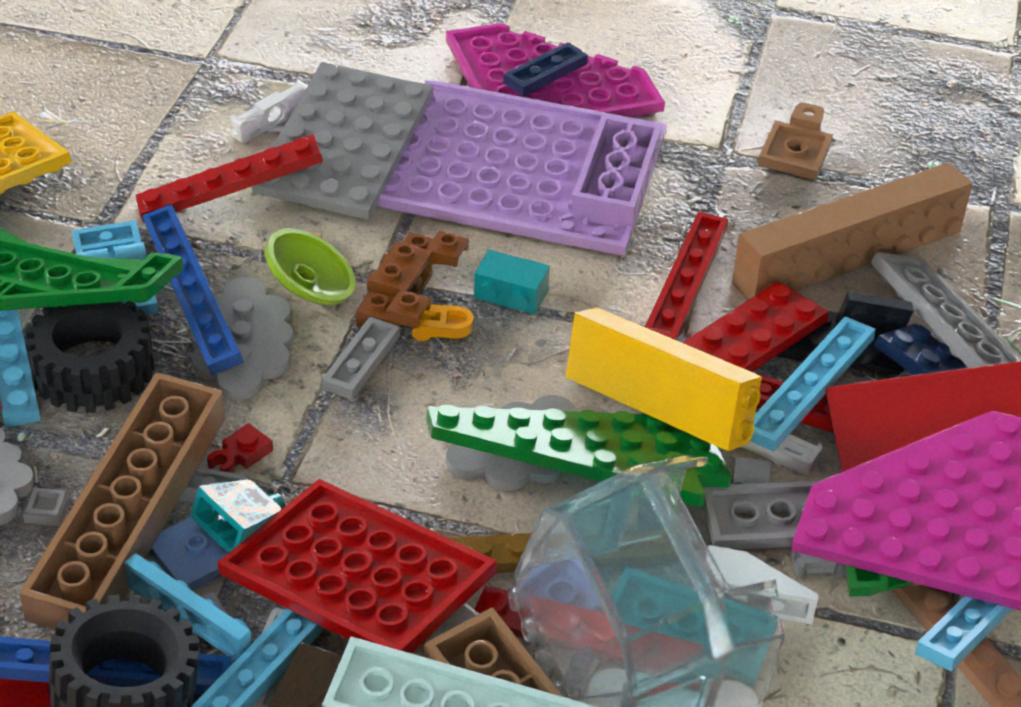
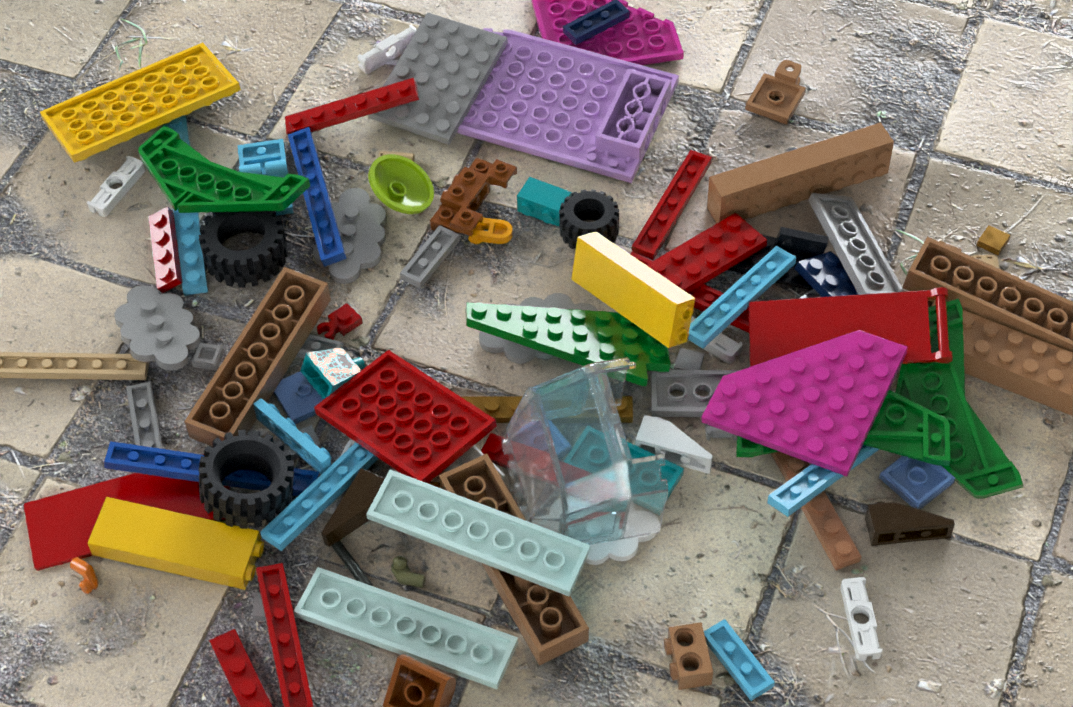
camera: 10 degrees right, 10 degrees up
none -> black tyre [559,189,619,249]

